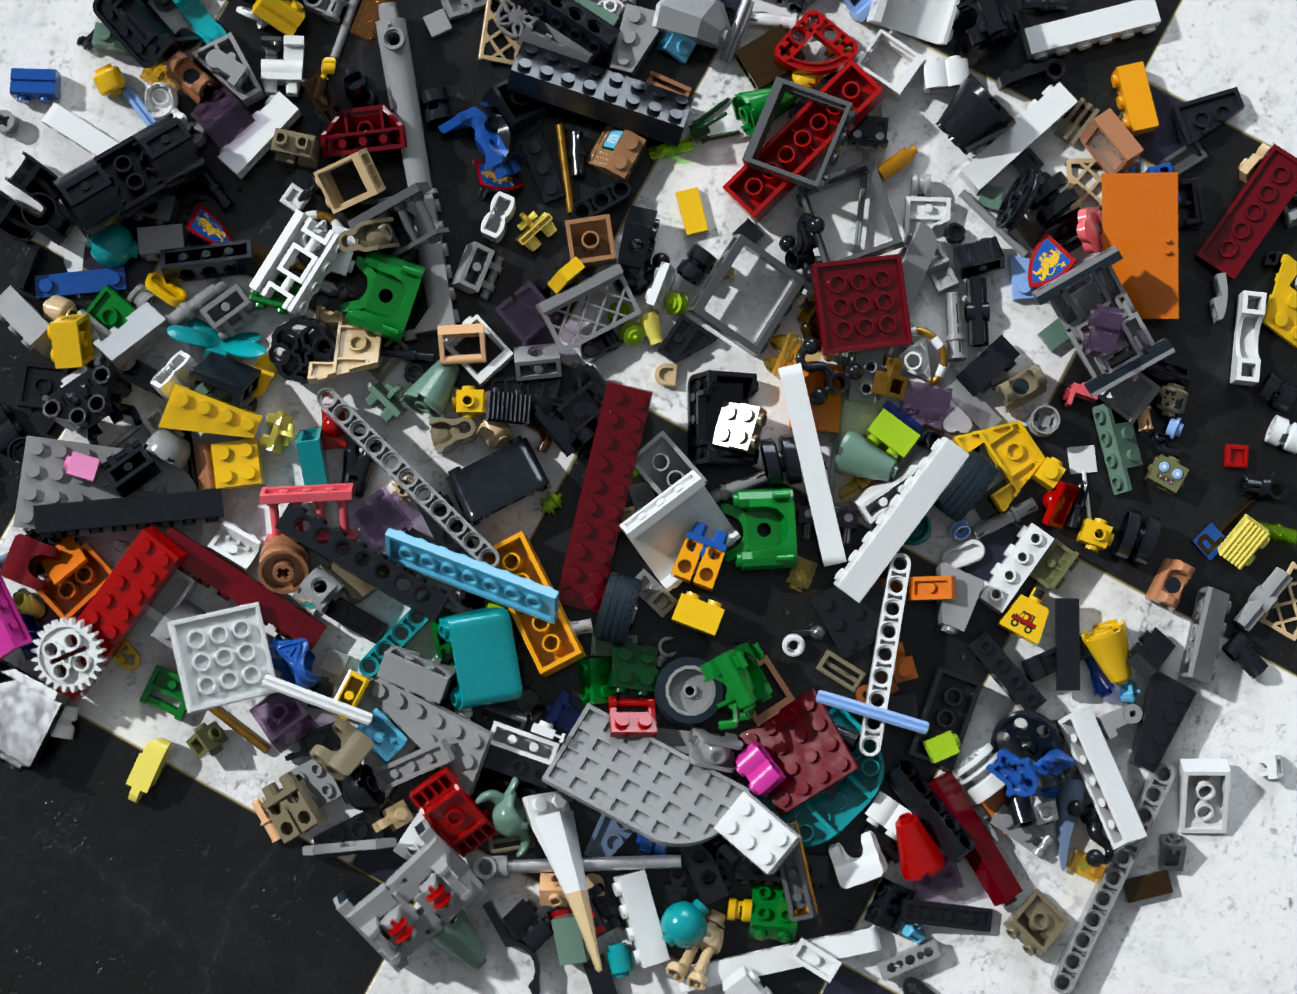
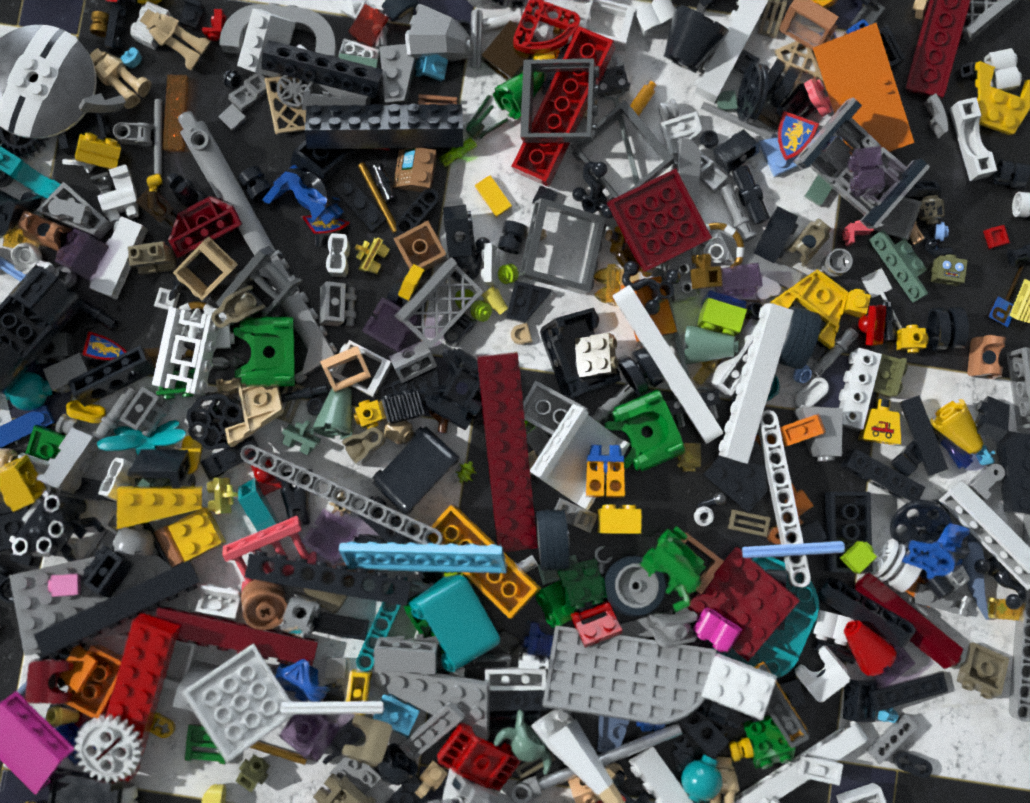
camera: 25 degrees left, 0 degrees up
none -> black plate [200,435,260,480]

